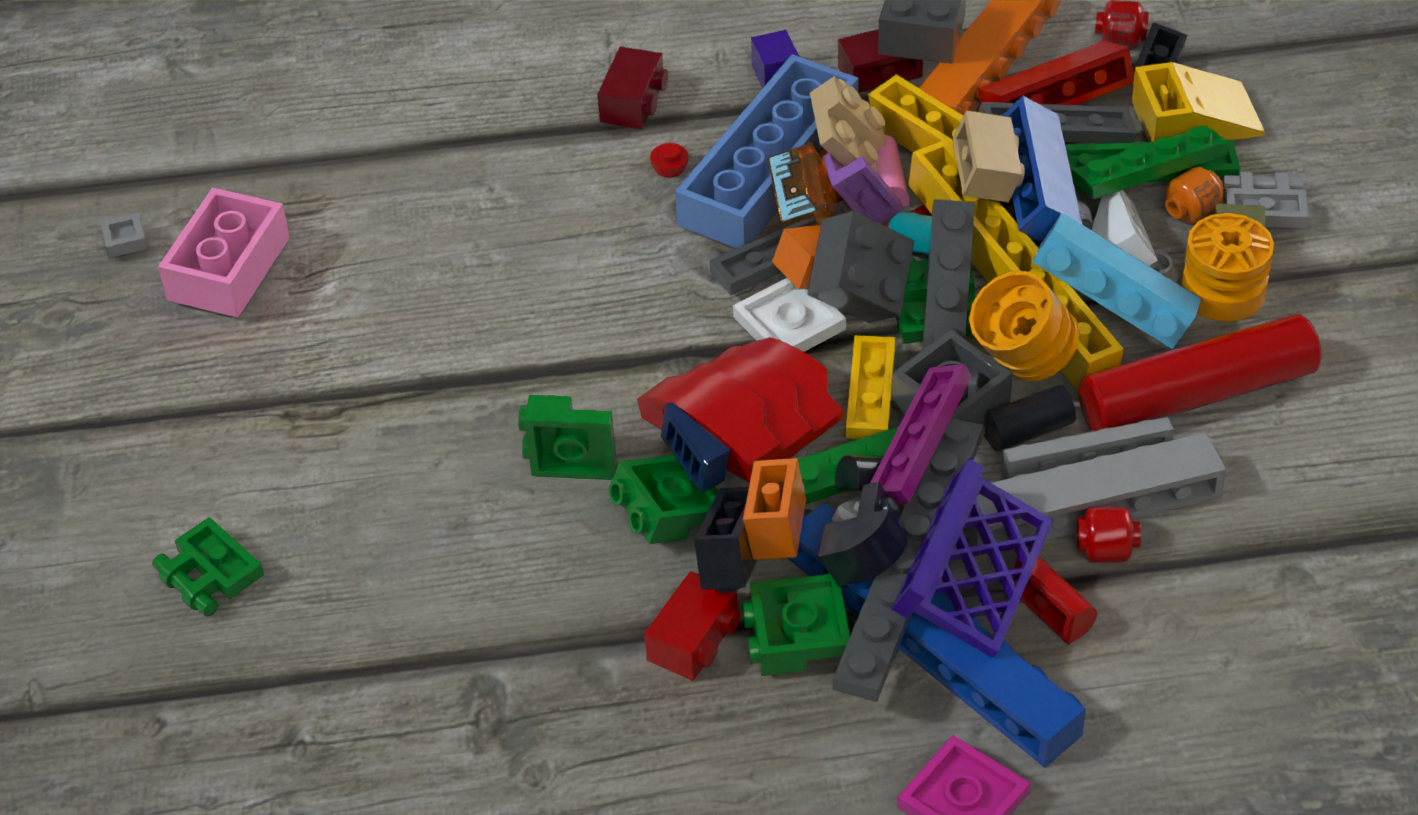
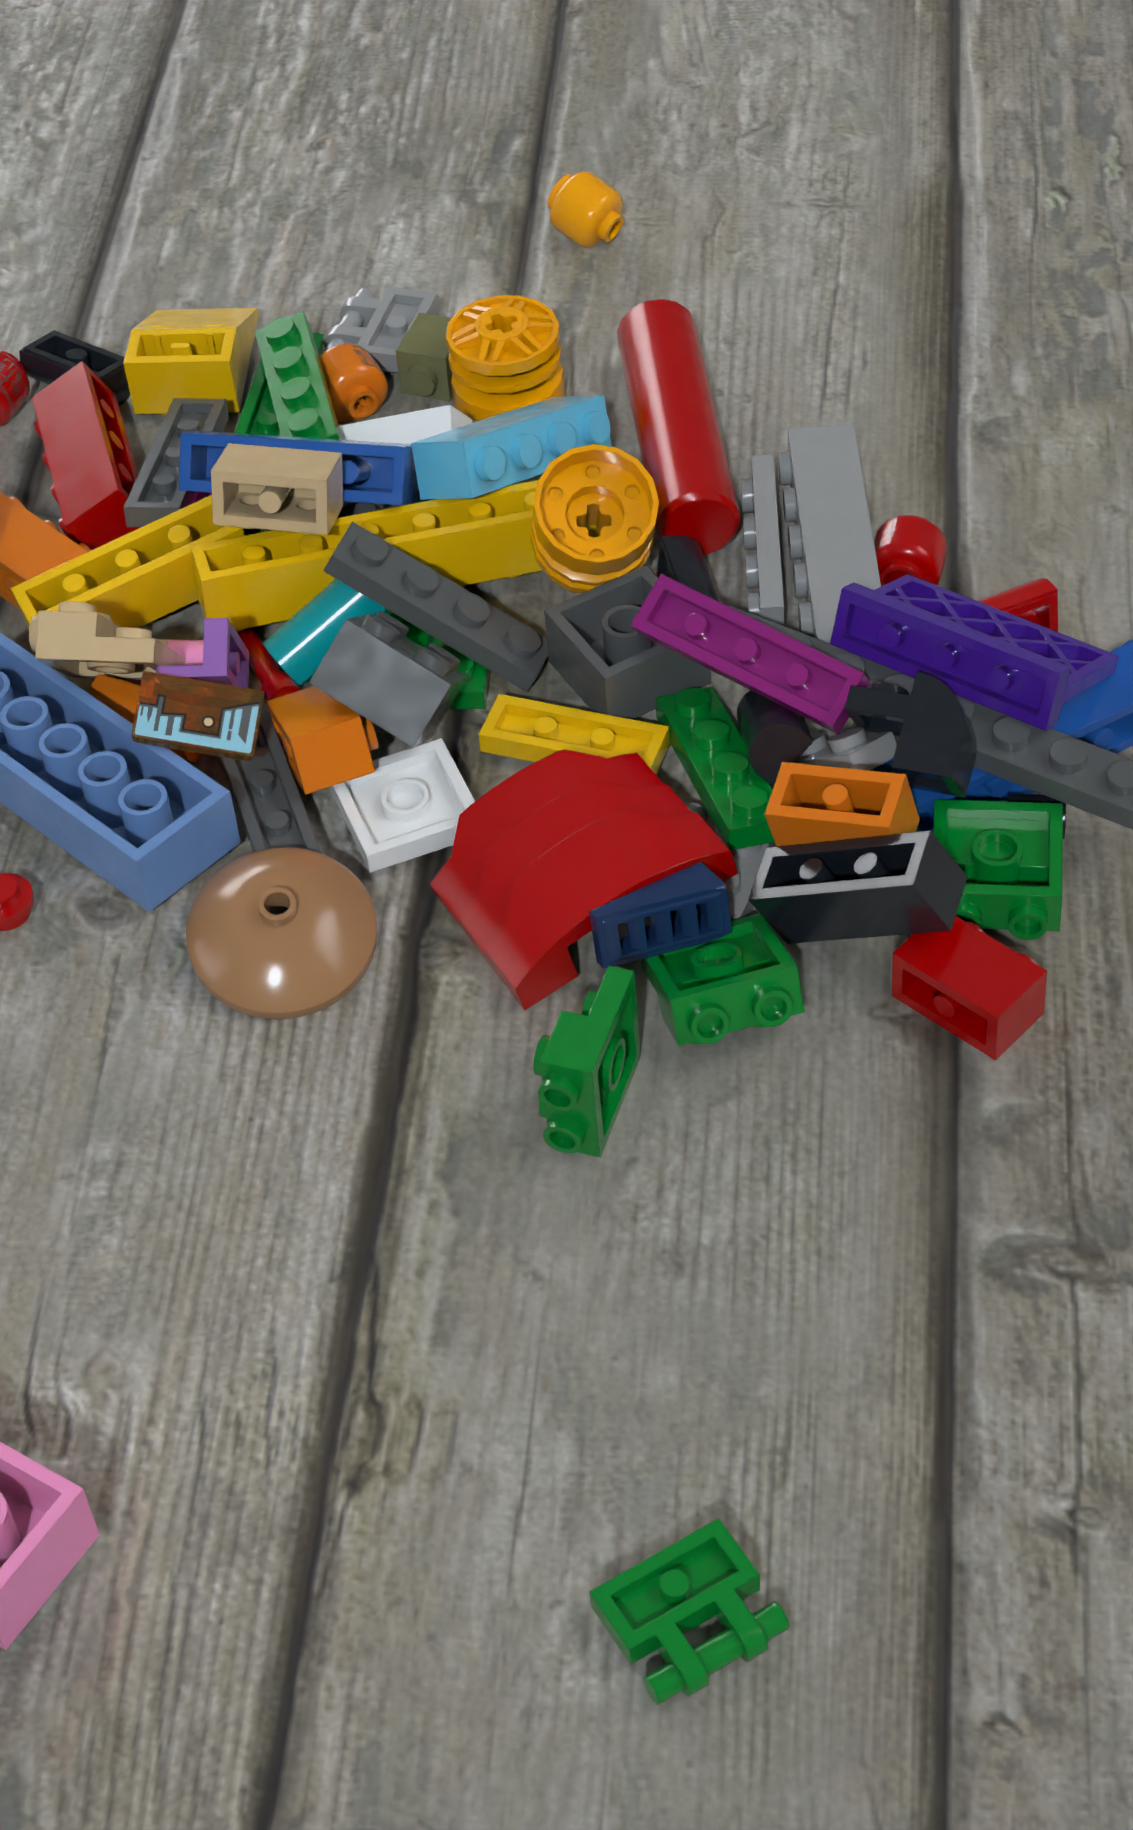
camera: 75 degrees left, 0 degrees up
none -> medium nougat dish [186,847,377,1019]

